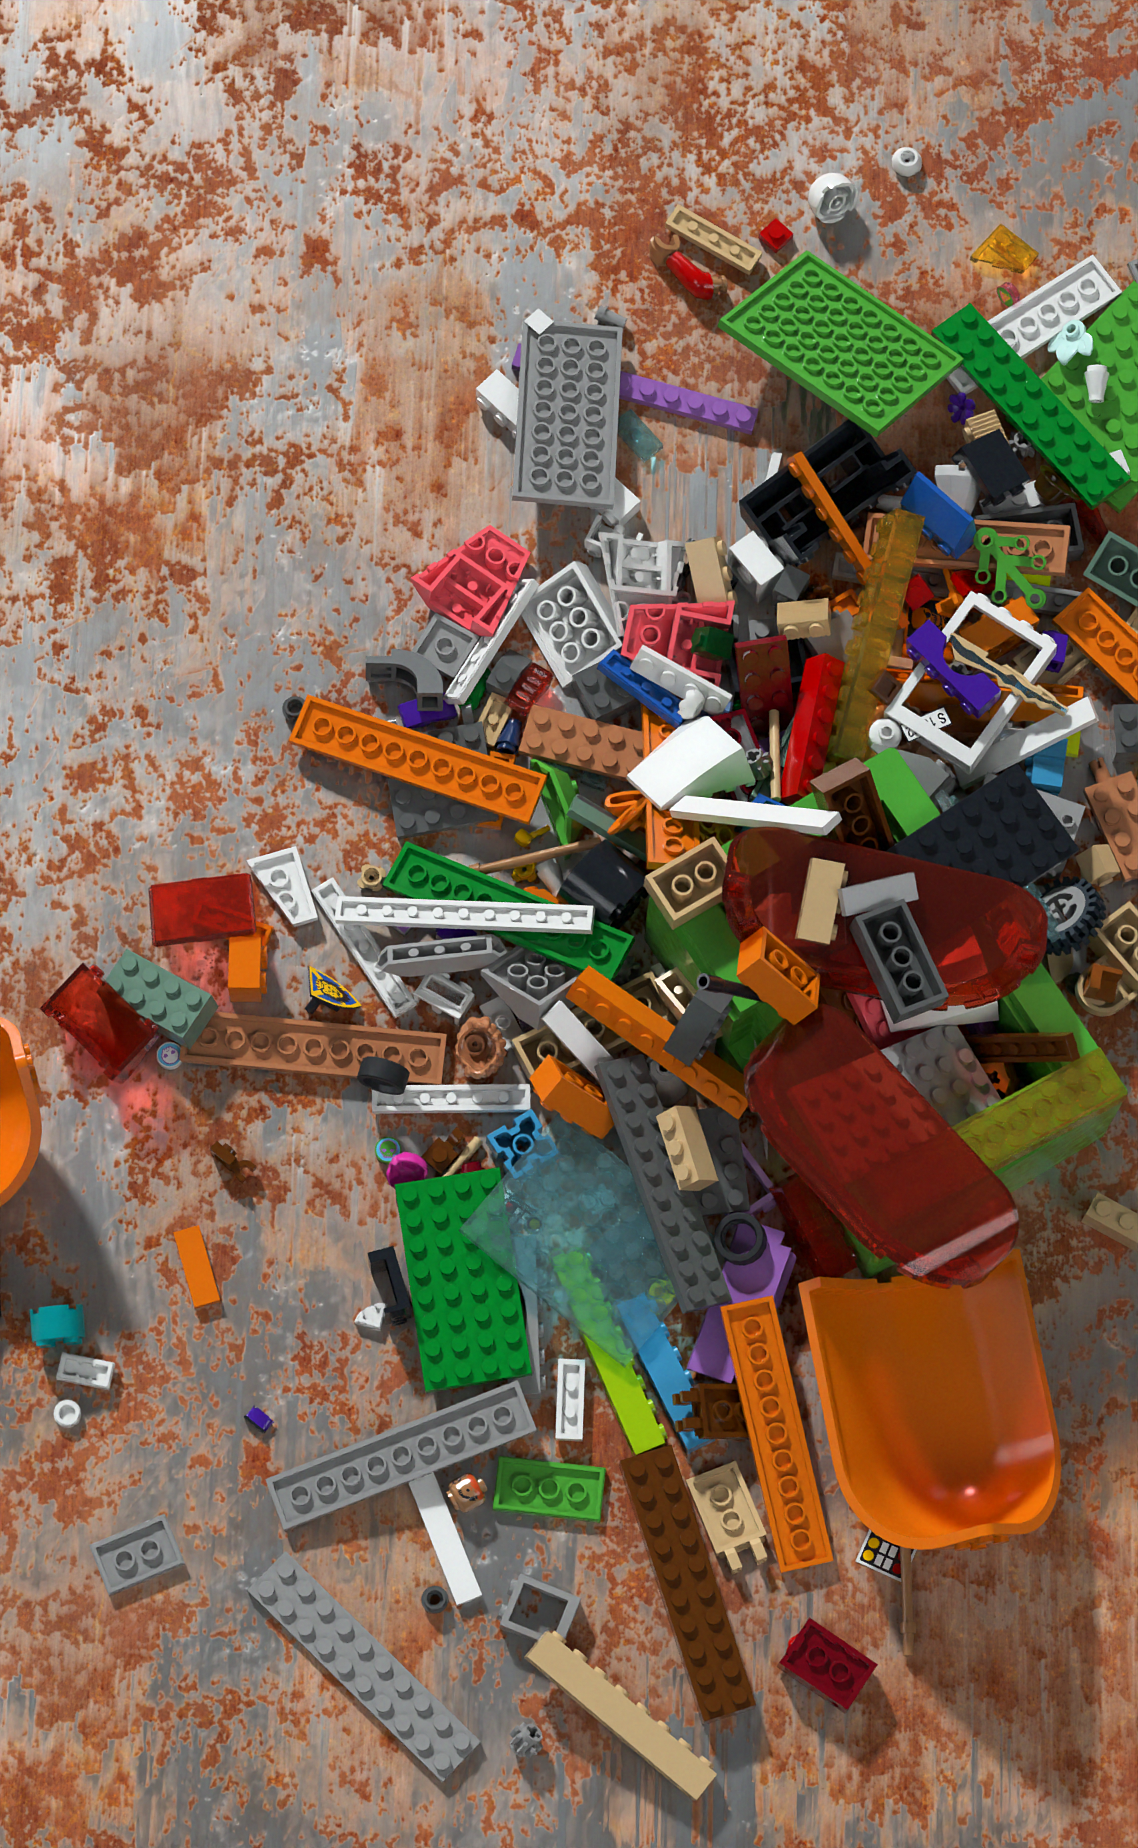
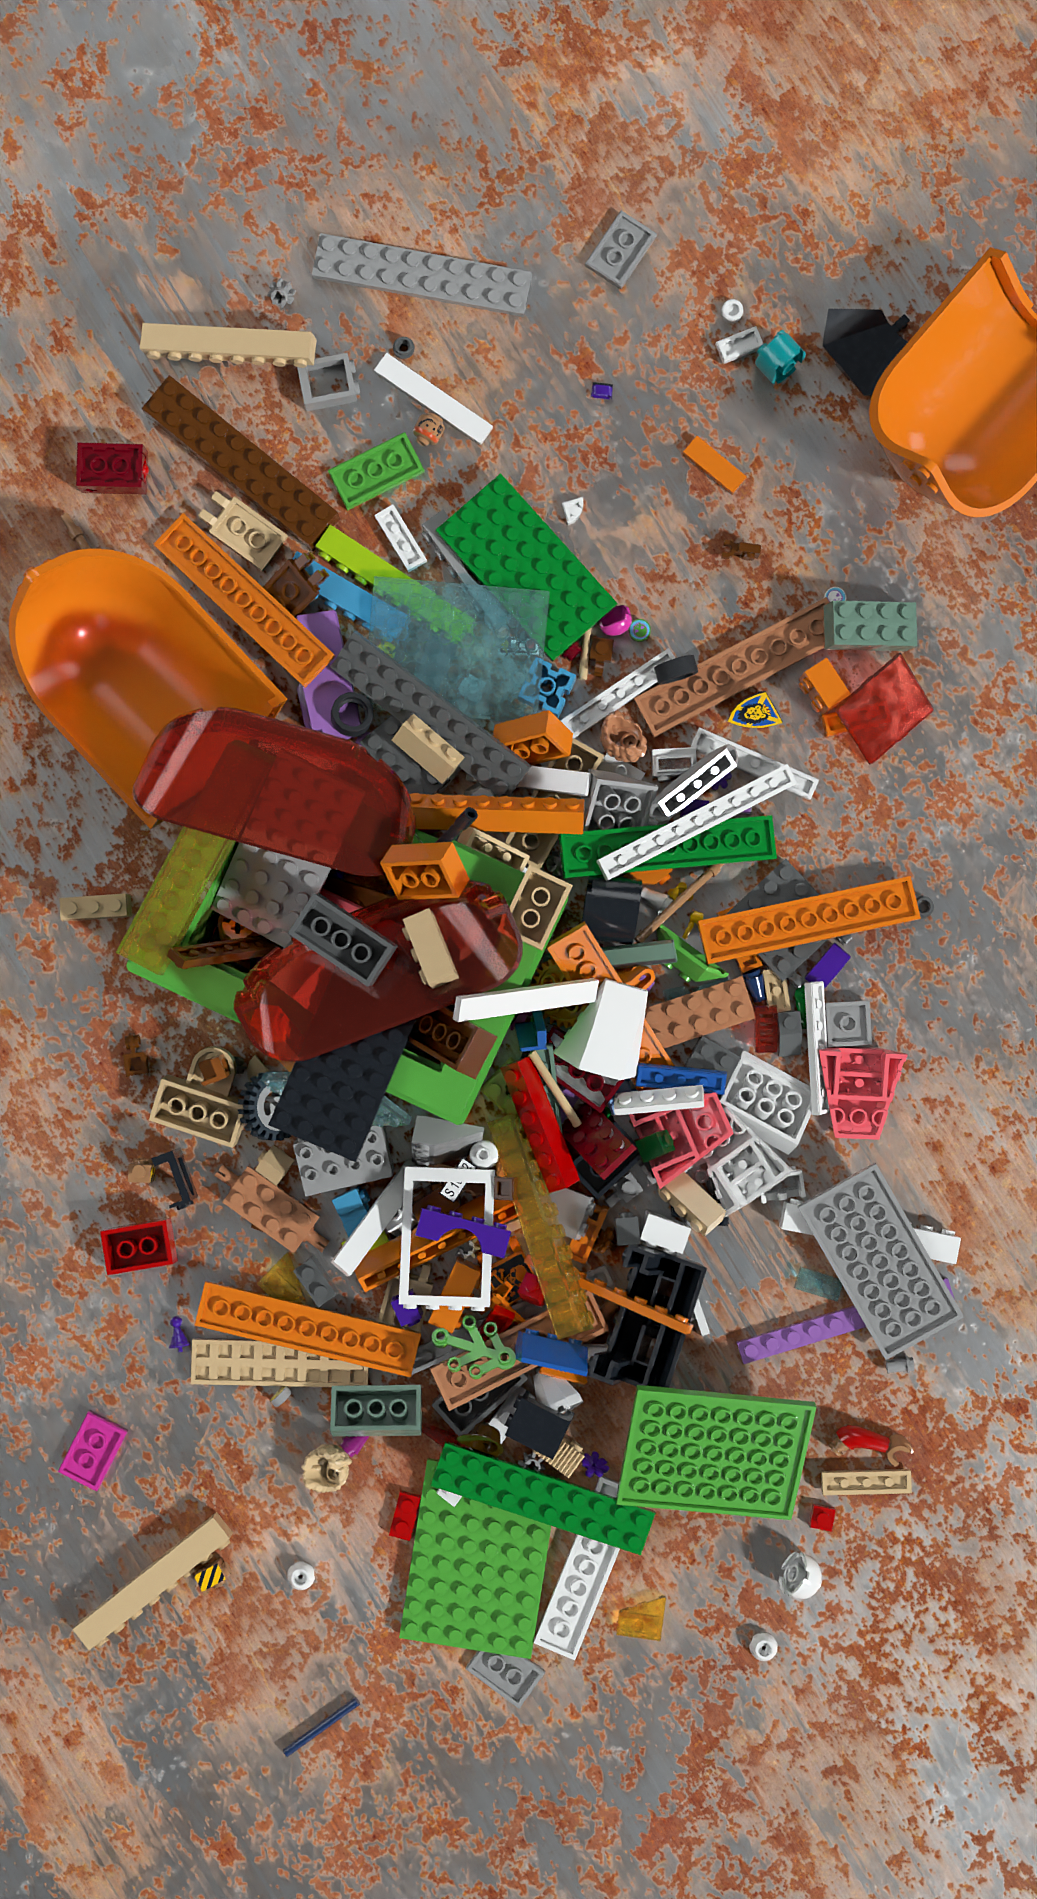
camera: 155 degrees right, 15 degrees up
clear red windscreen [39,963,160,1084] -> none
white wing [246,846,318,927] -> none
light grey plate [265,1380,538,1531] -> none
tan plate [357,864,386,892] -> none
dark grey arch [366,649,443,711] -> none
black panel [367,1246,411,1326] -> none
white sticker [524,308,554,335] -> none
orange dish [607,797,647,835] -> none
dark grey brick [663,989,733,1067] -> none
white plate [677,689,705,719] -> none
light grey gear [745,748,773,781] -> none
tan brick [777,598,831,640] -> none
light grey tile [837,872,919,916] -> none
tan sword [950,633,1069,717] -> none
tile [997,282,1020,307] -> none
light aqua plate [1047,320,1094,366] -> none
white cone [1084,365,1110,403] -> none

